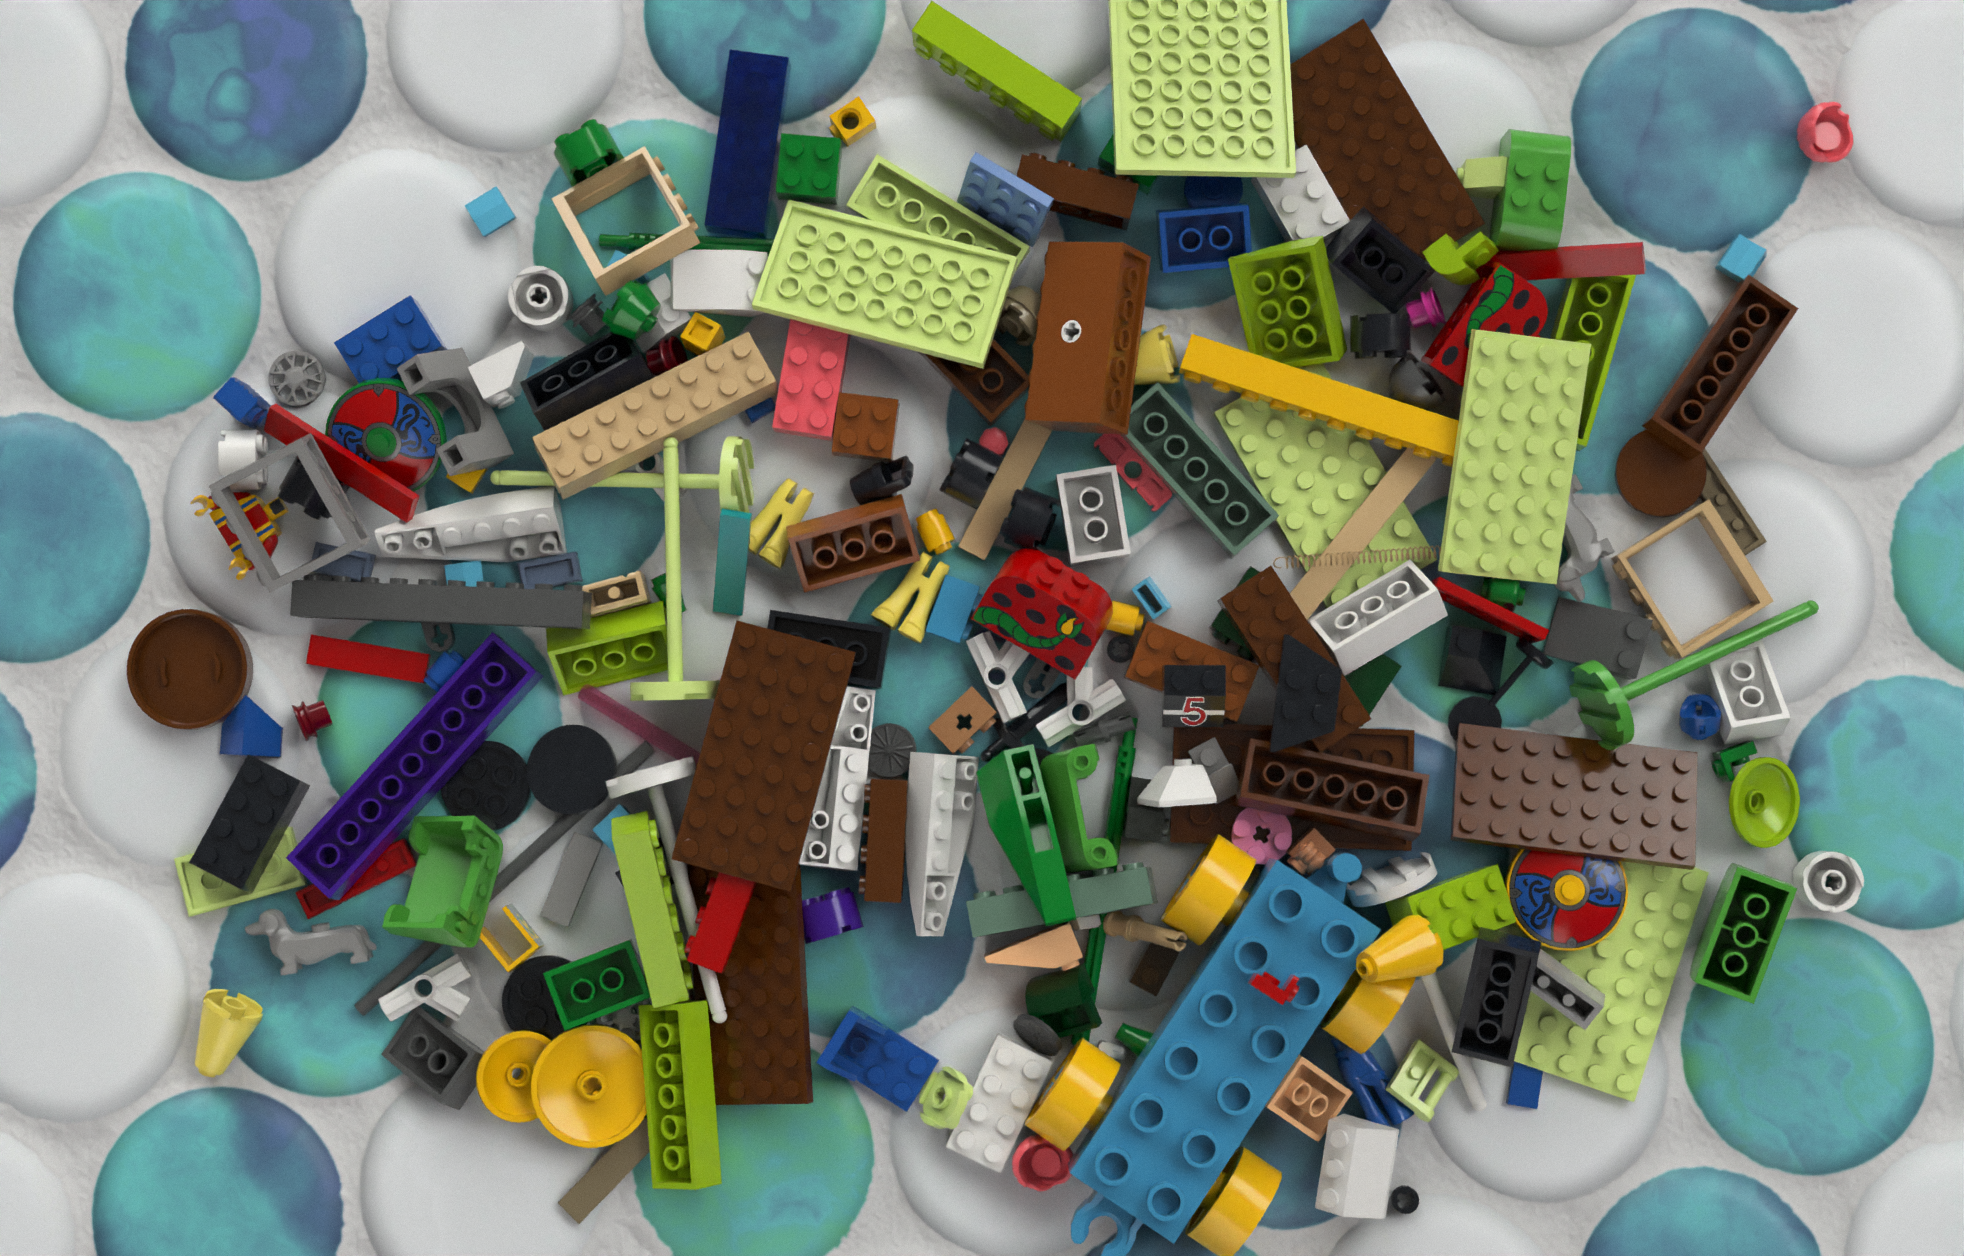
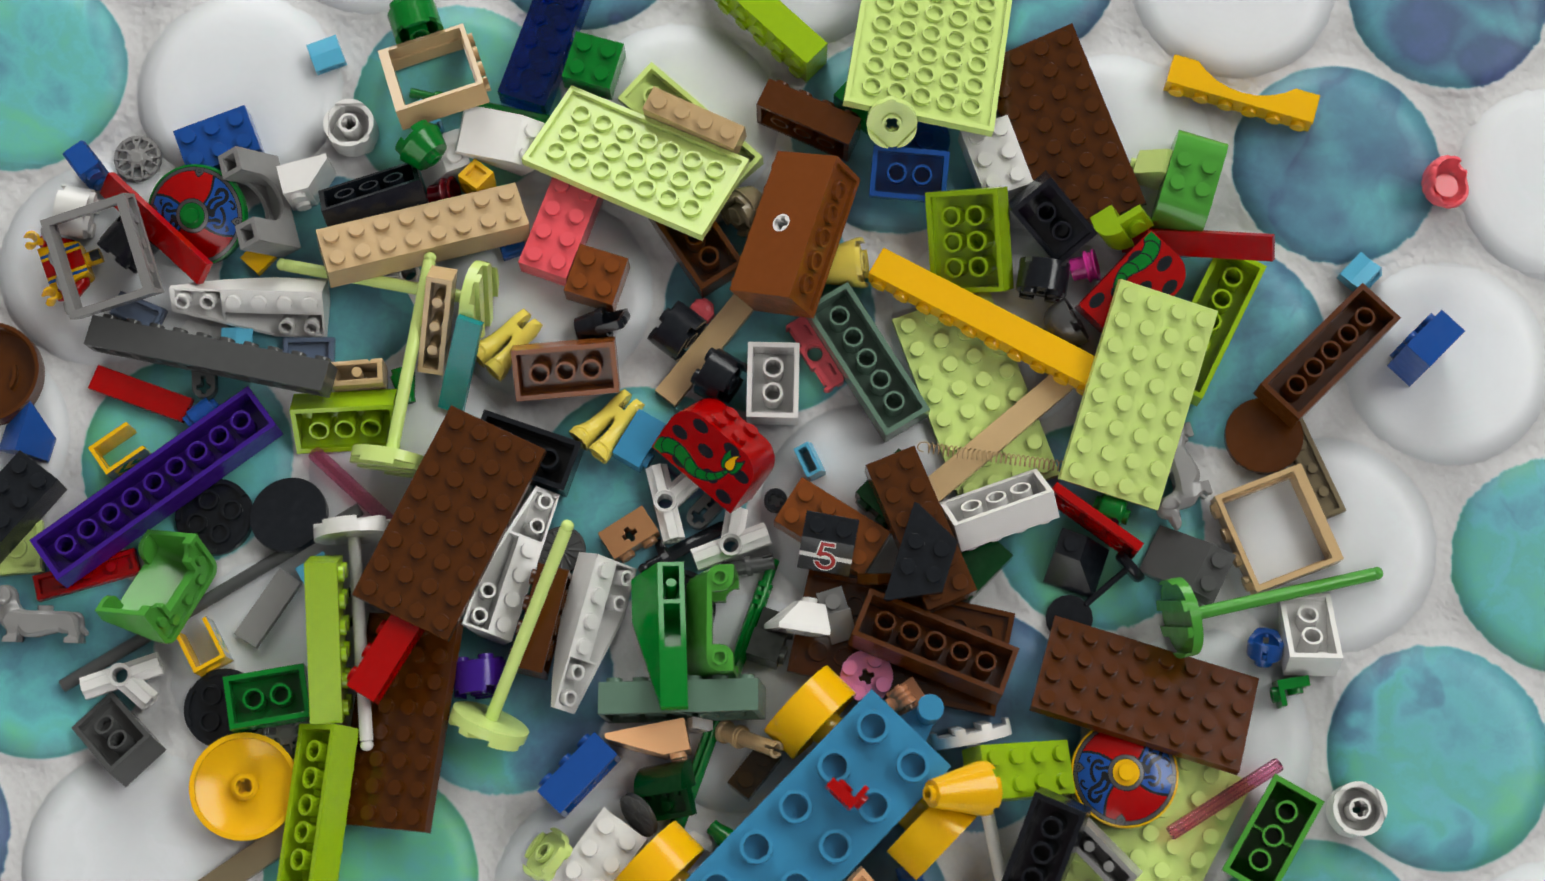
camera: 10 degrees right, 10 degrees down
dark red piece [292,700,333,741] -> none
yellow dish [476,1031,551,1123] -> none
dark grey piece [566,293,606,337] -> none
blue bracket [816,1006,939,1112] -> none
yellow brick [828,96,877,147] -> none
yellow brick [915,508,955,555] -> none
medium blue plate [957,152,1054,247] -> none
yellow brick [1106,600,1145,636] -> none
lime dish [1729,757,1800,848] -> none
none -> yellow piece [88,422,152,480]
none -> tan brick [417,265,458,376]
none -> yellowish green piece [448,520,574,751]
none -> blue brick [537,732,621,818]
none -> tan brick [643,86,747,154]
none -> reddish brown tile [857,572,892,585]
none -> yellowish green plate [866,95,918,149]
none -> yellow arch [1163,54,1321,132]
none -> clear pink axle [1166,758,1284,839]
none -> blue brick [1387,310,1465,387]

